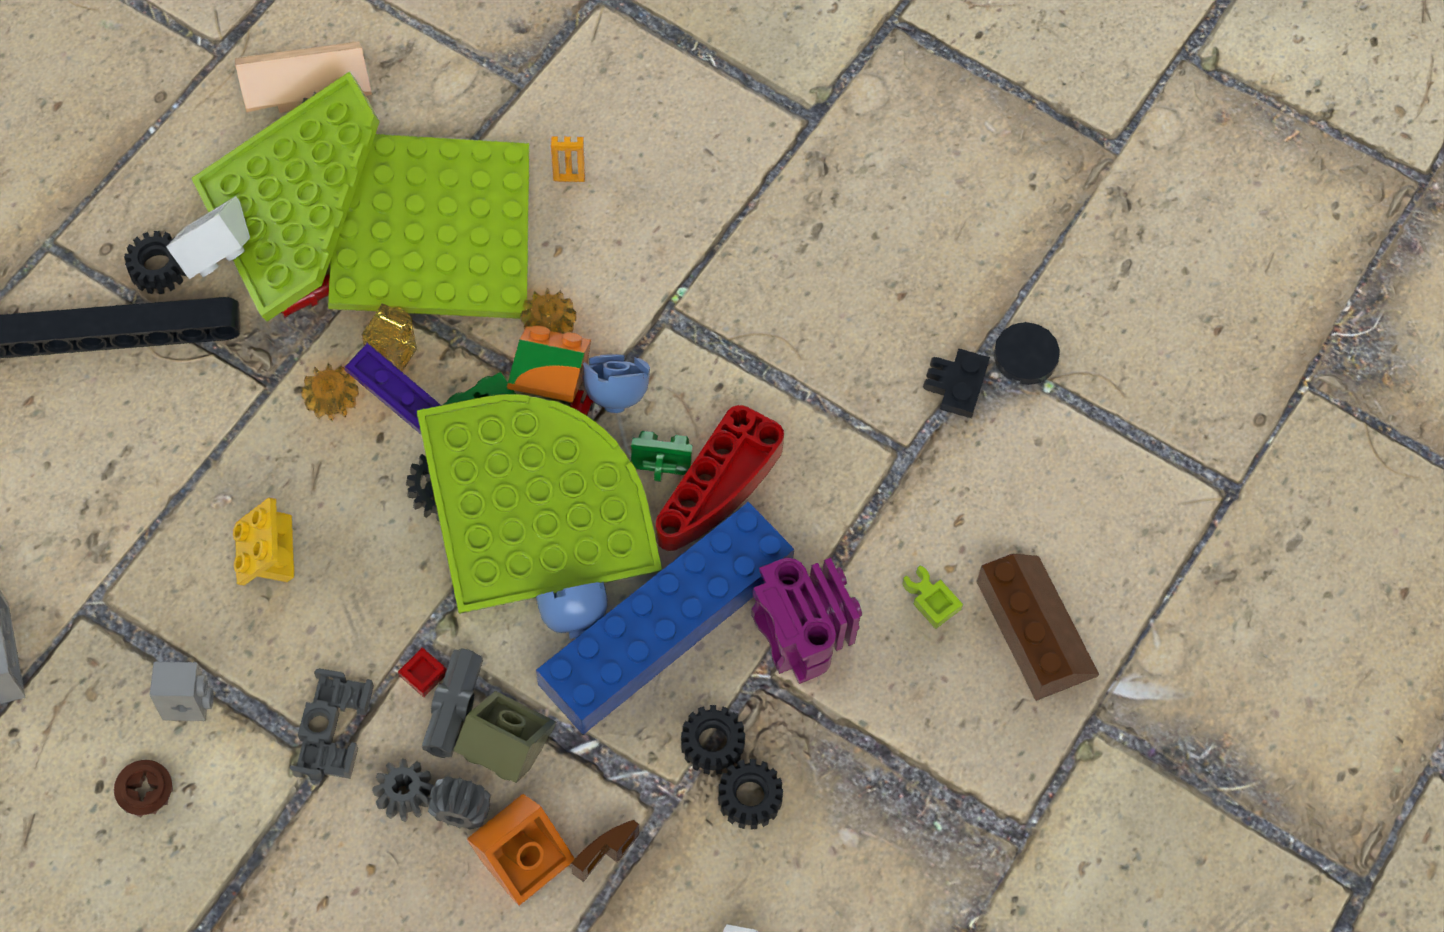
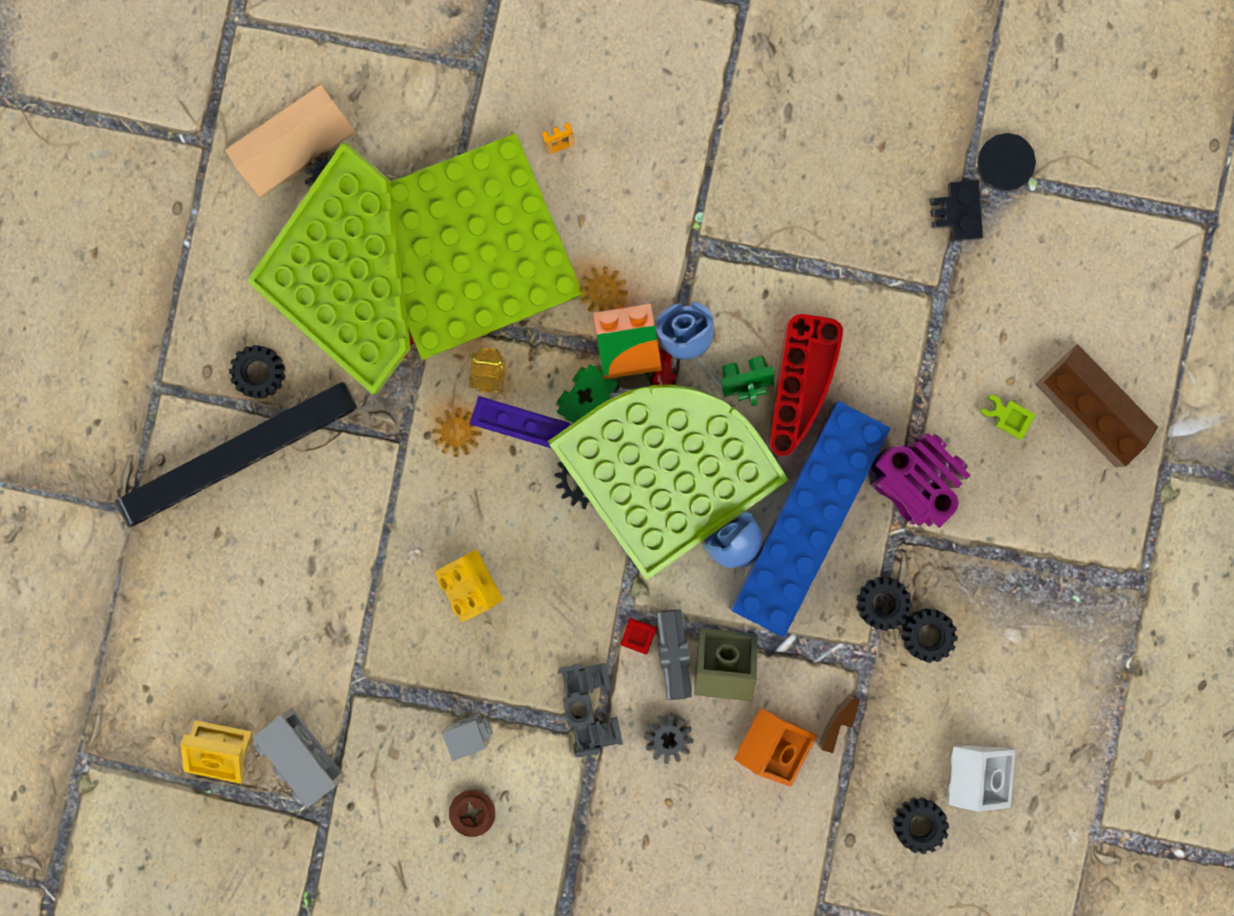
camera: 15 degrees left, 25 degrees up
white slope [166,196,250,279] -> none
dark grey gear [428,777,491,830] -> none

